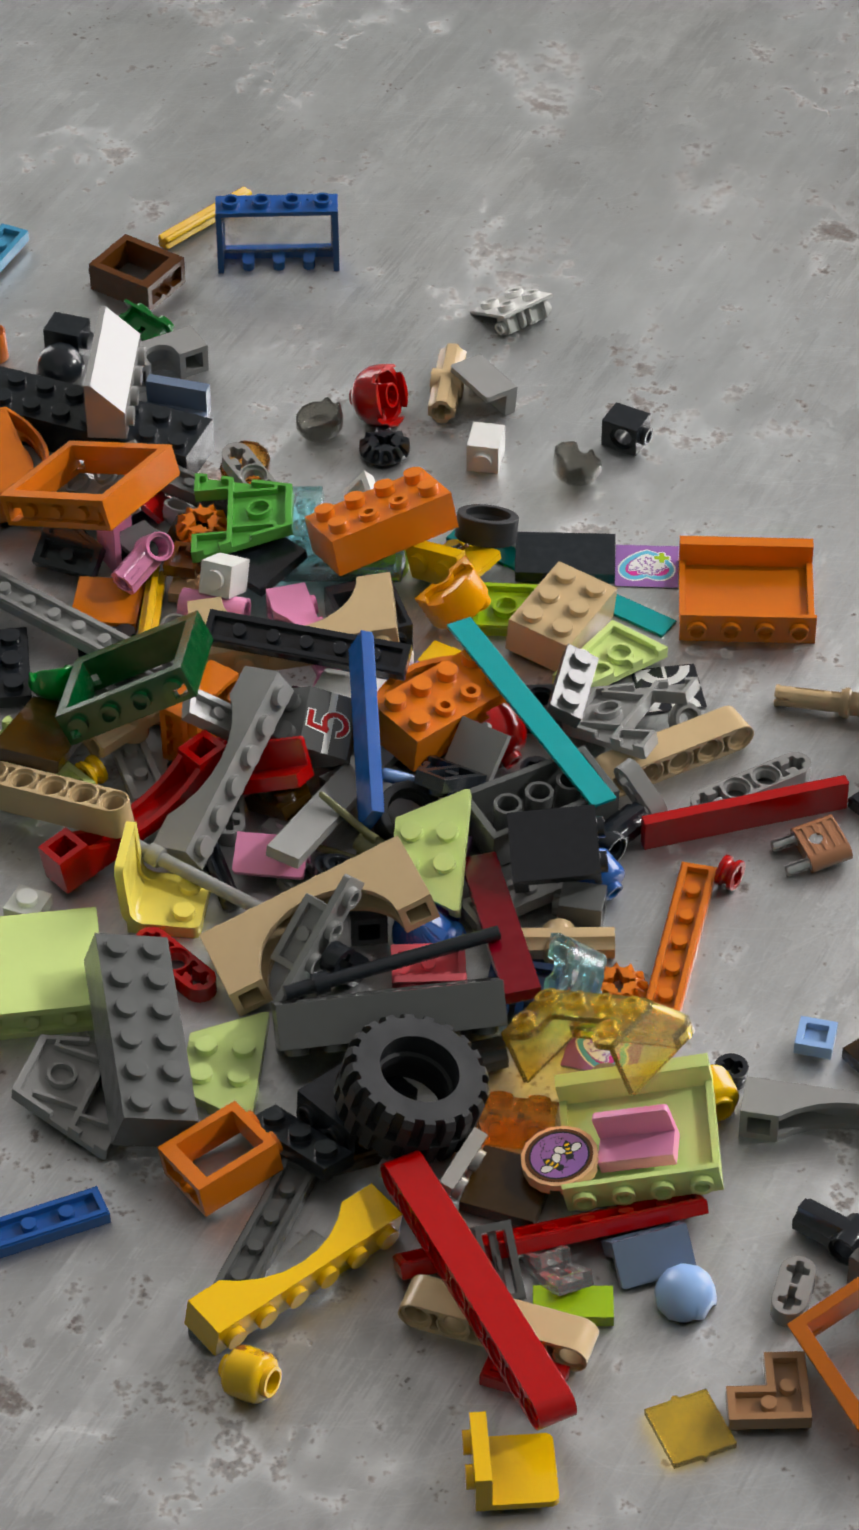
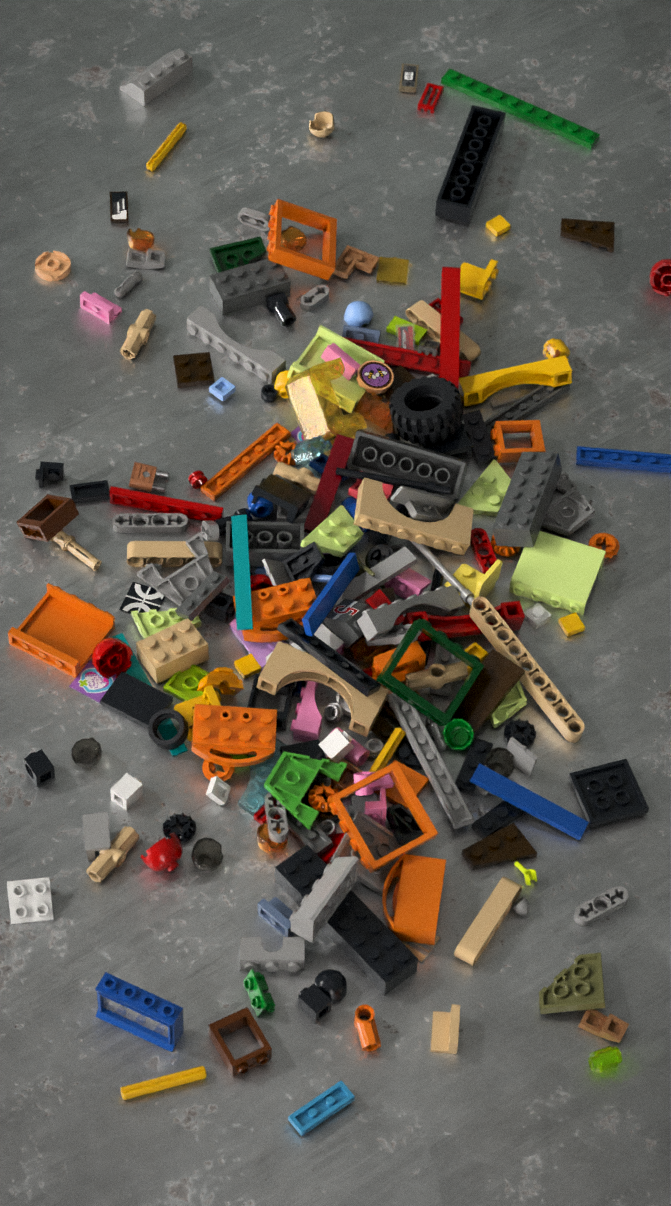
camera: 155 degrees left, 10 degrees up
none -> red cylinder [92,638,133,679]

